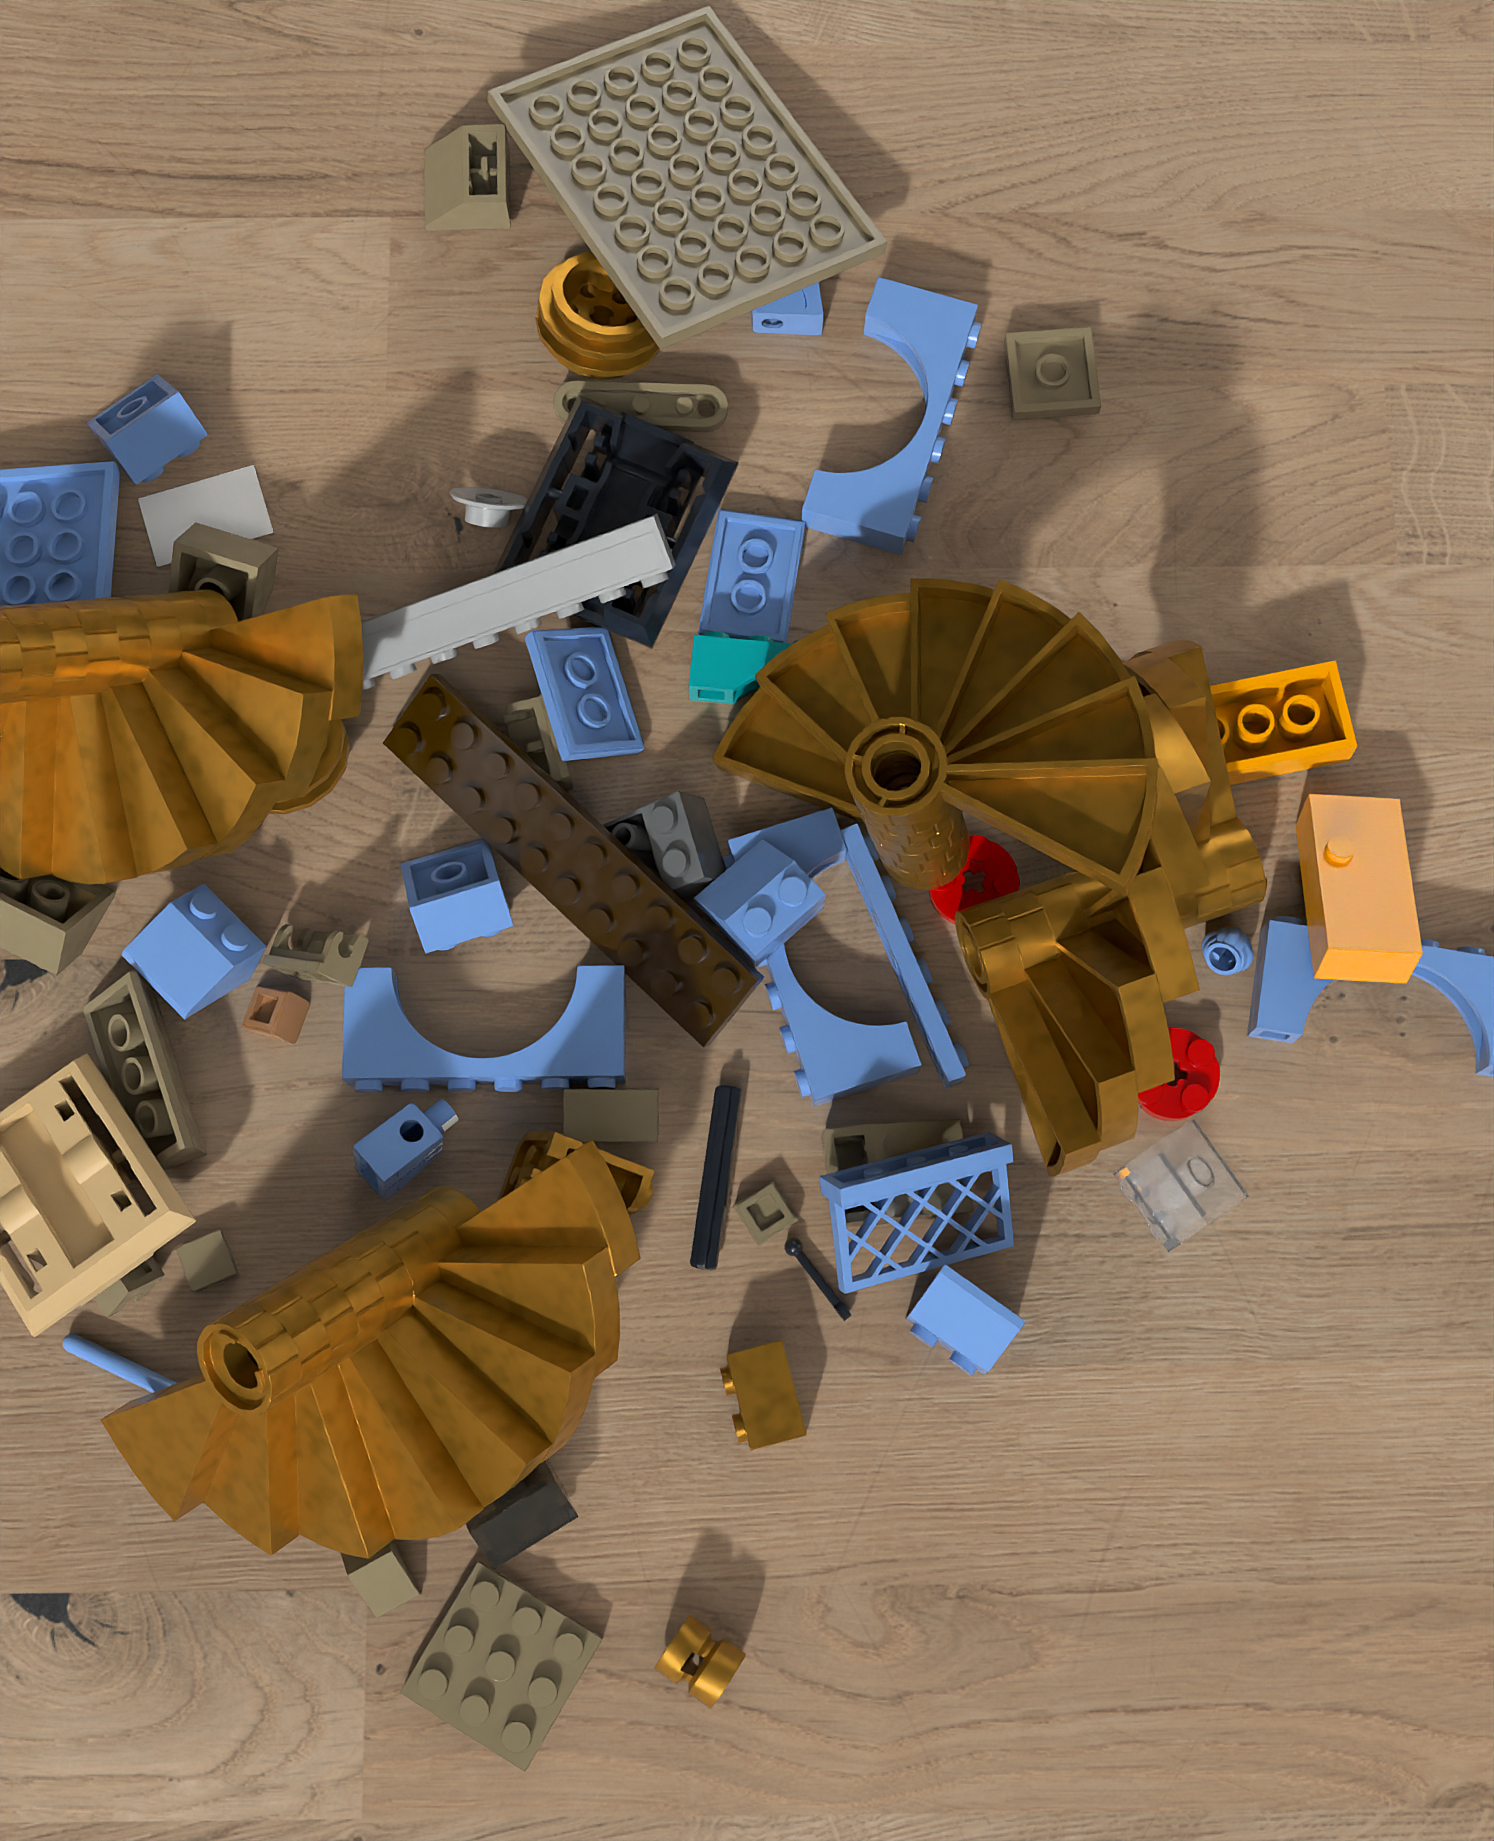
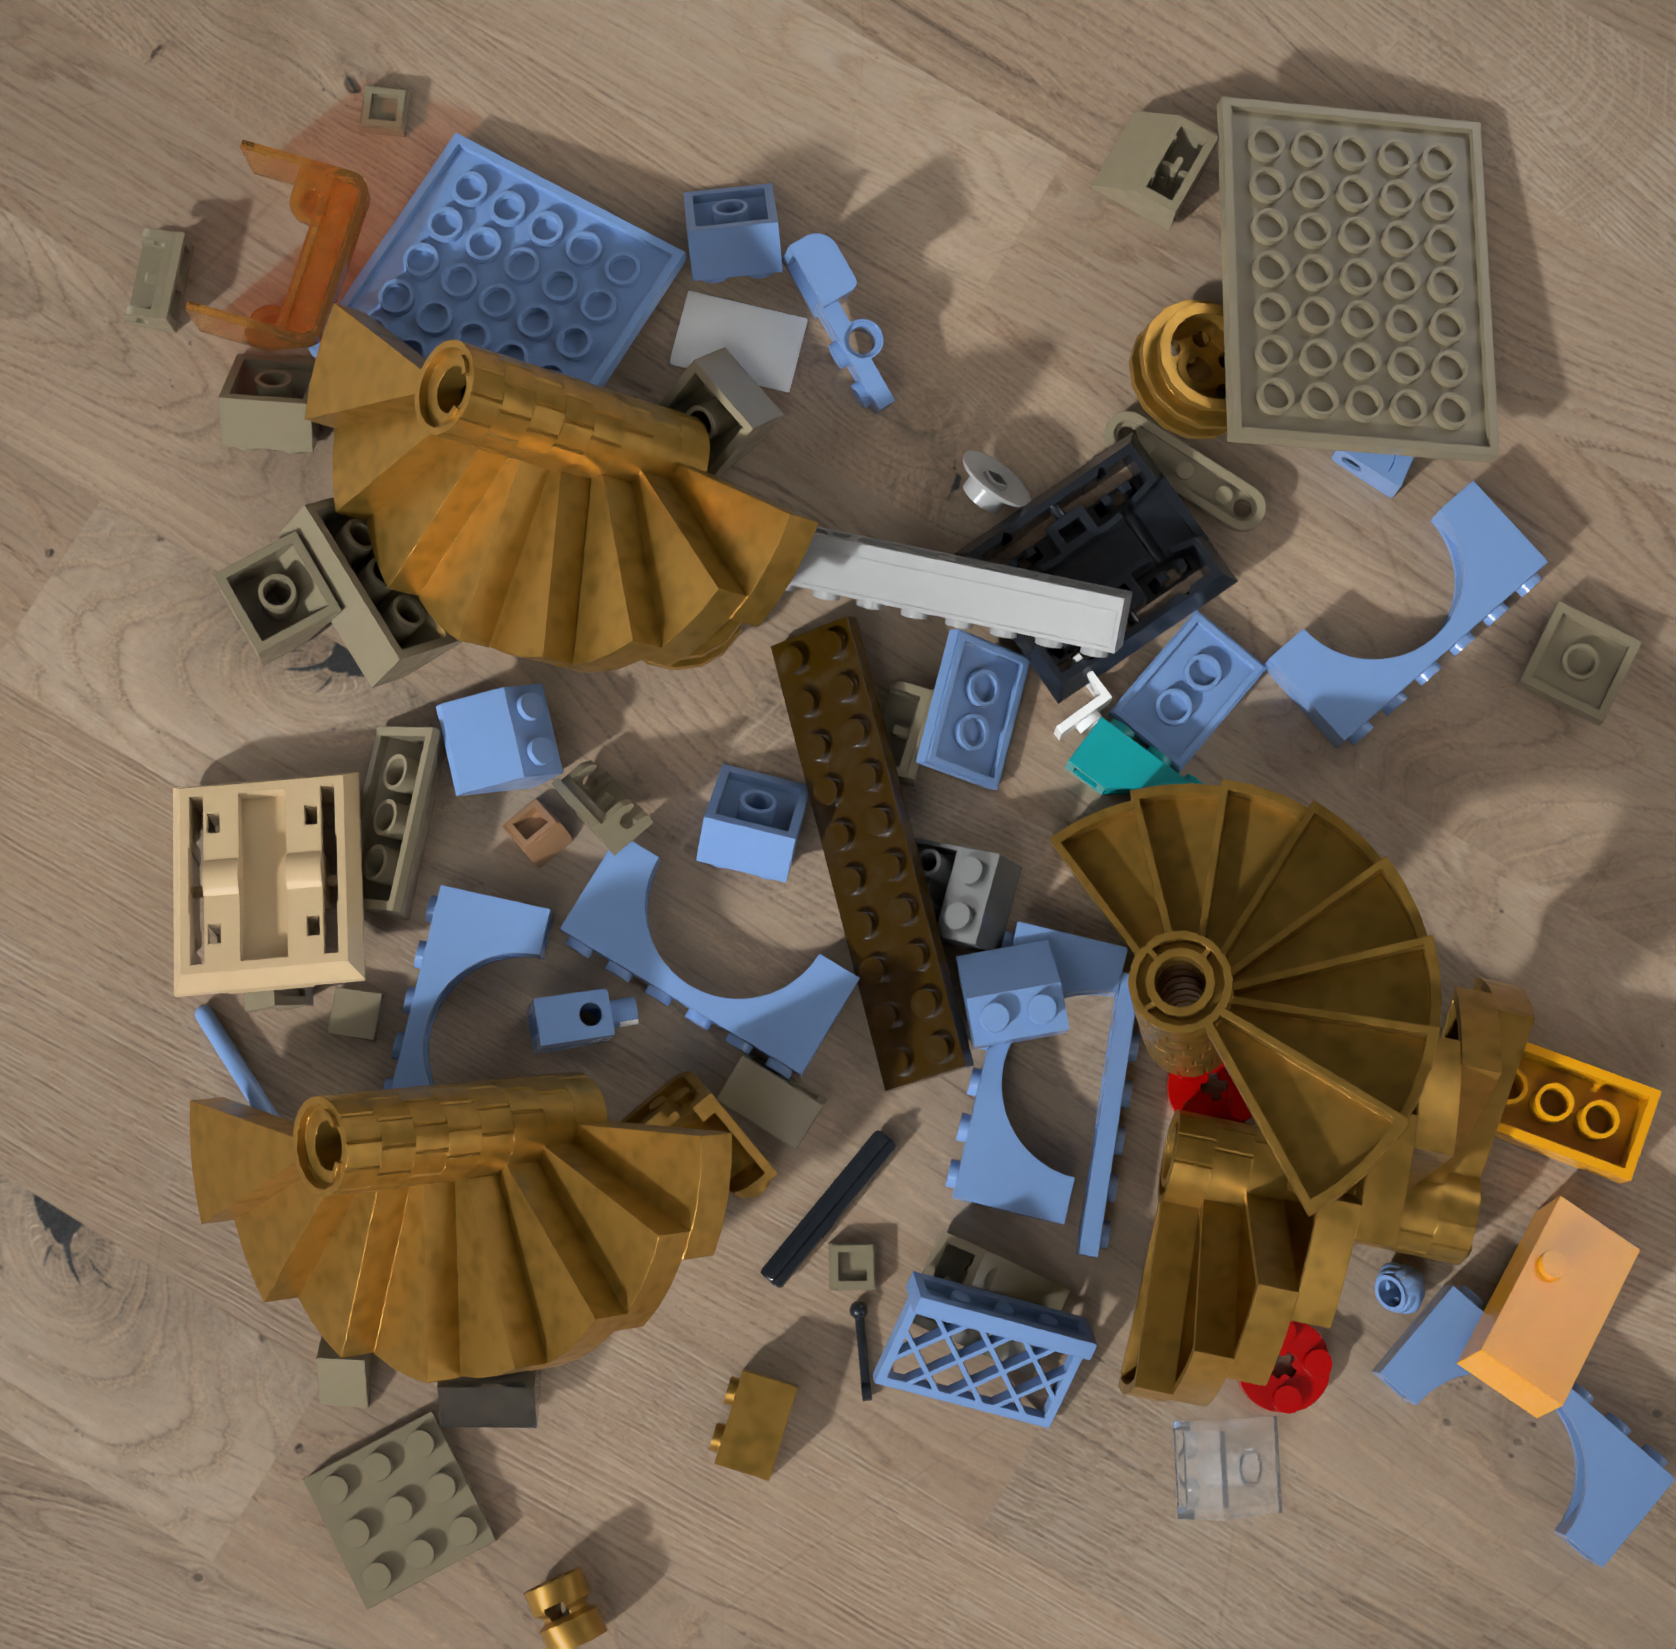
camera: 30 degrees right, 5 degrees up
medium blue slope [906,1264,1026,1376] -> none
none -> medium blue arch [383,885,554,1090]
none -> medium blue plate [782,233,895,415]
none -> white bracket [1054,653,1112,741]

